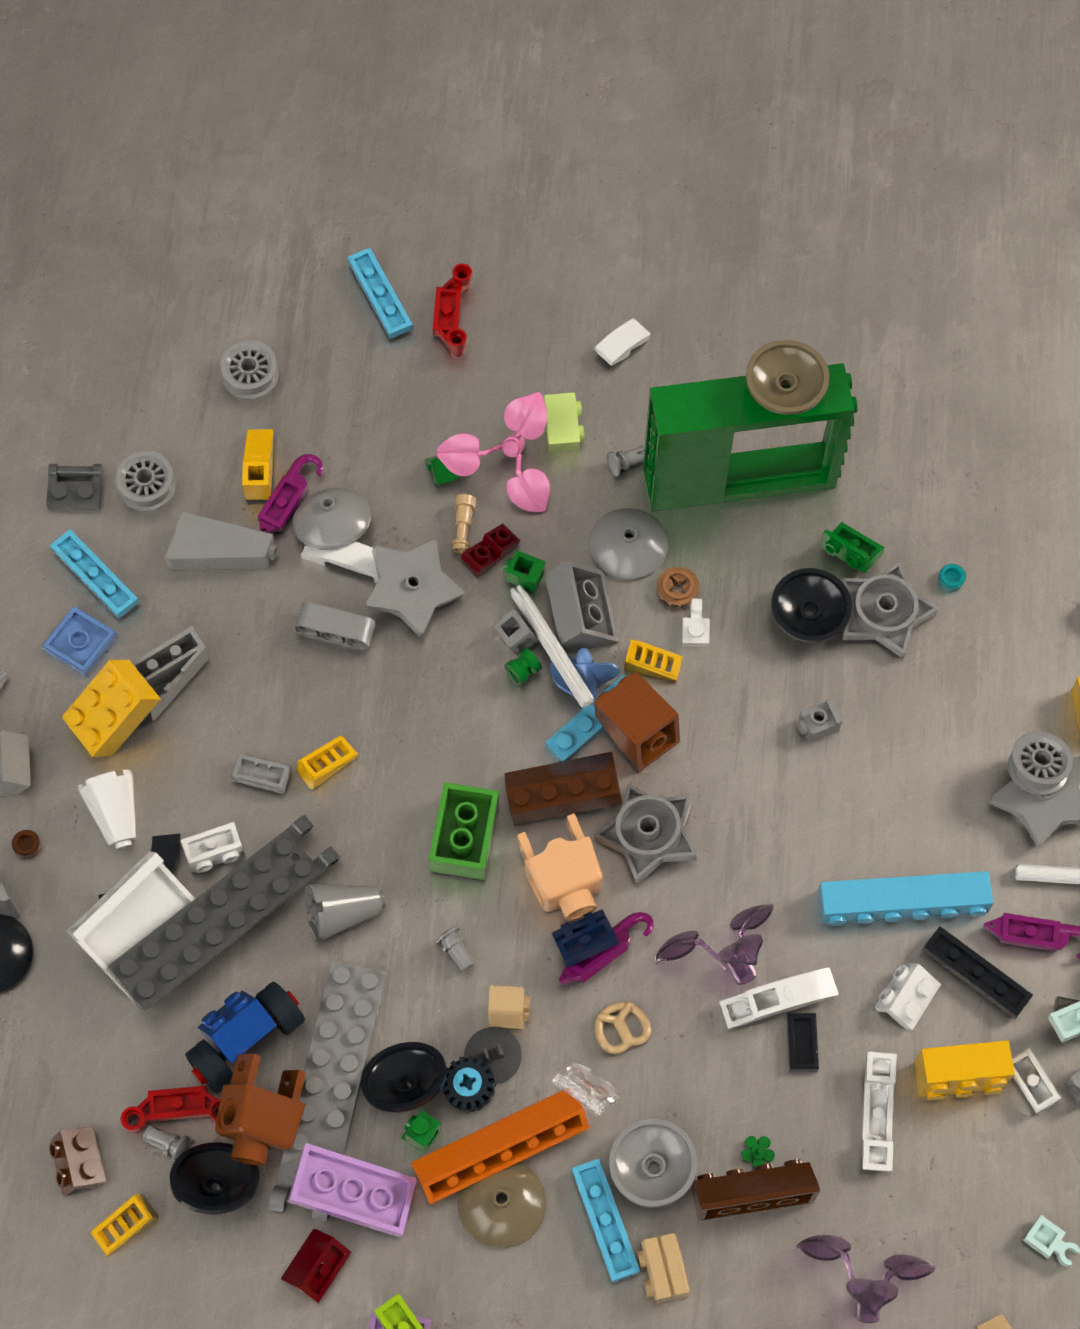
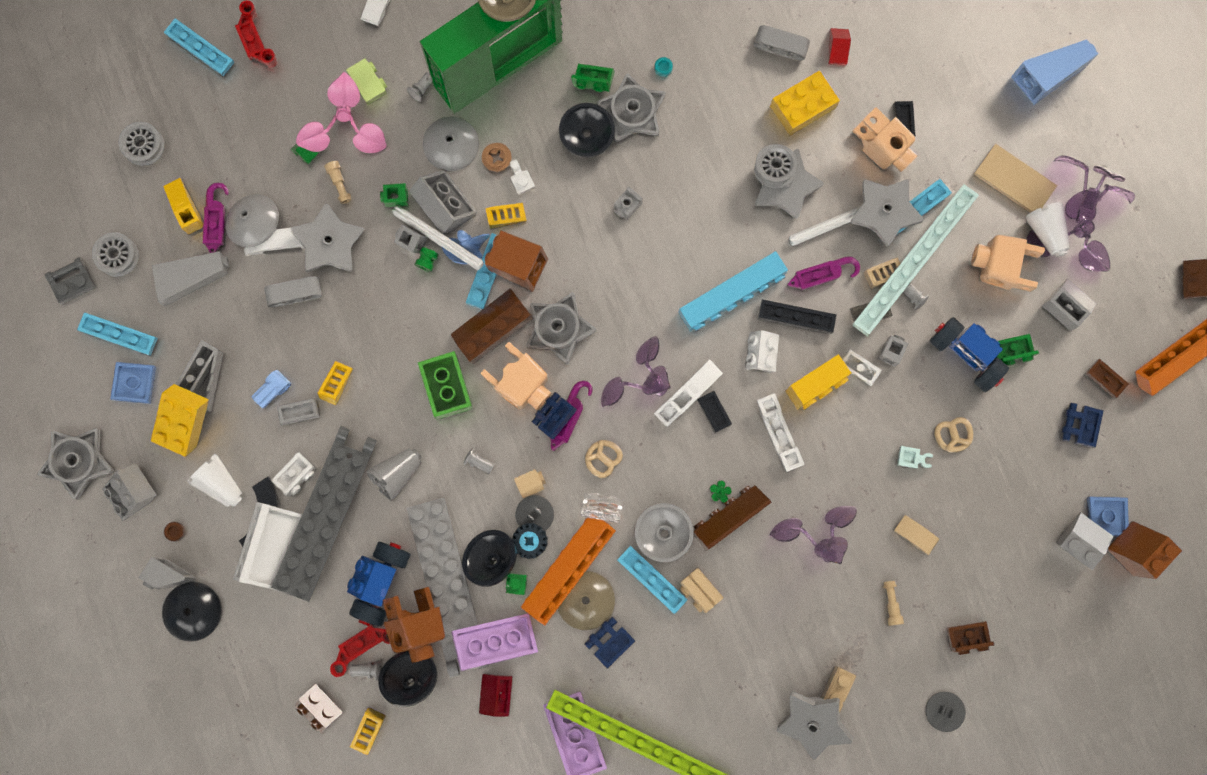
camera: 30 degrees left, 15 degrees up
dark red slope [461,523,521,576] -> none
none -> light blue piece [251,370,291,409]
none -> dark blue plate [584,616,635,669]

